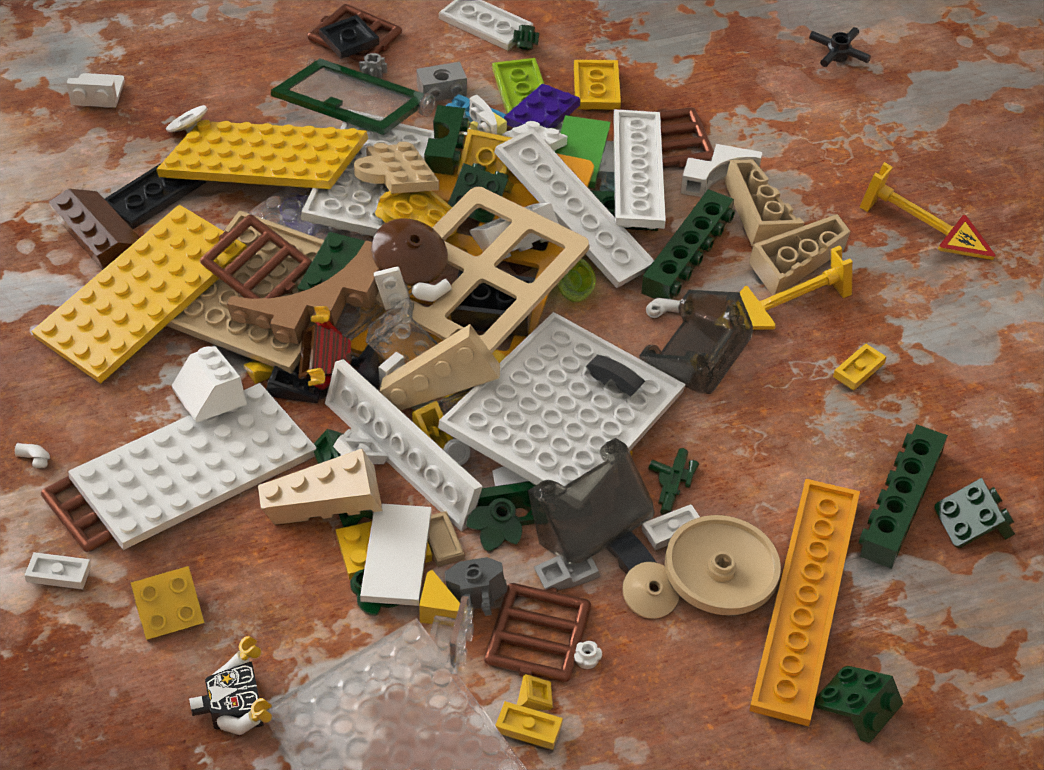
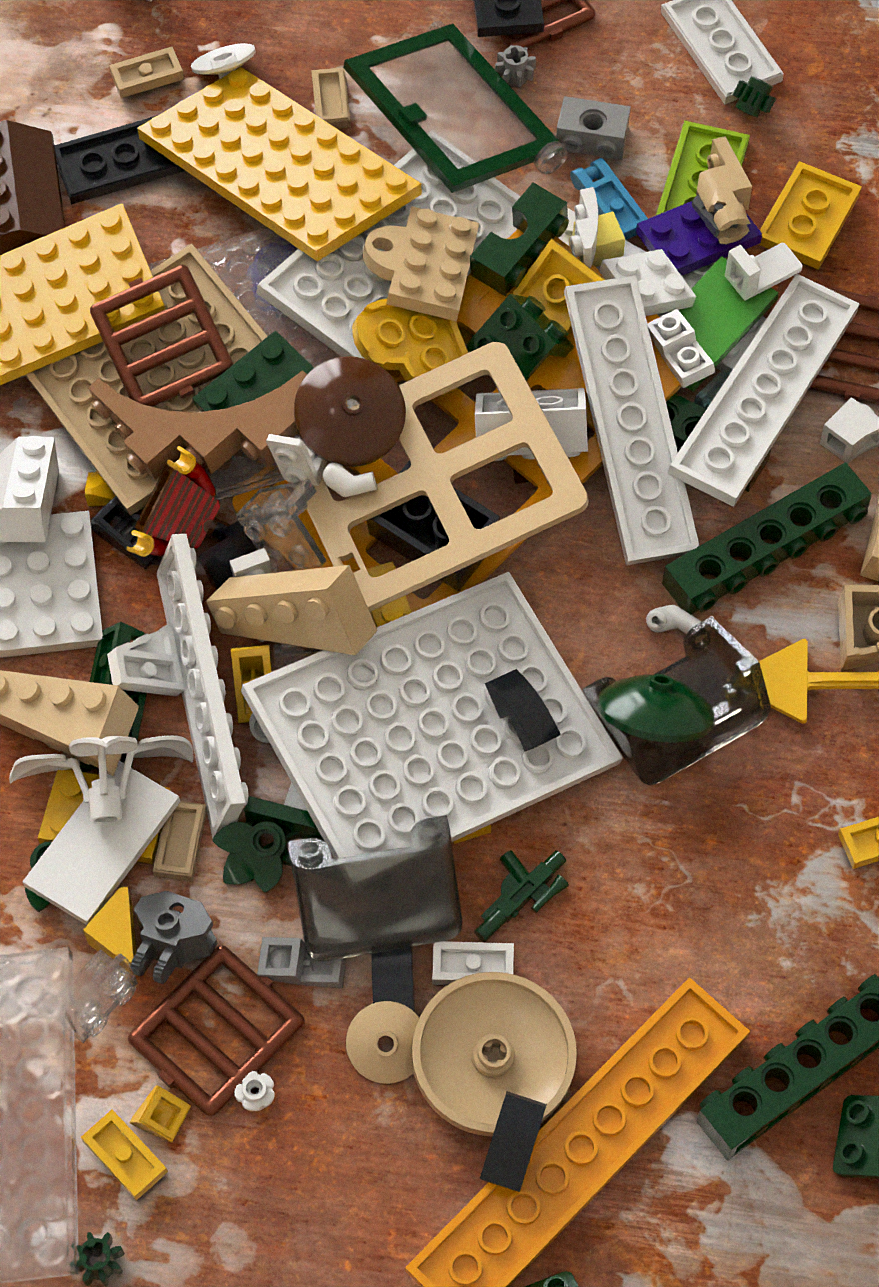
camera: 30 degrees right, 15 degrees up
clear neon green piece [558,259,596,302] -> none
none -> white plant [9,735,193,824]
none -> tan plate [109,47,184,98]
none -> tan tile [311,68,351,129]
none -> black slope [480,1091,547,1192]
none -> dark green dish [598,674,715,743]
none -> white slope [647,309,715,388]
none -> tan plate [692,136,752,244]
none -> white bracket [725,243,803,301]

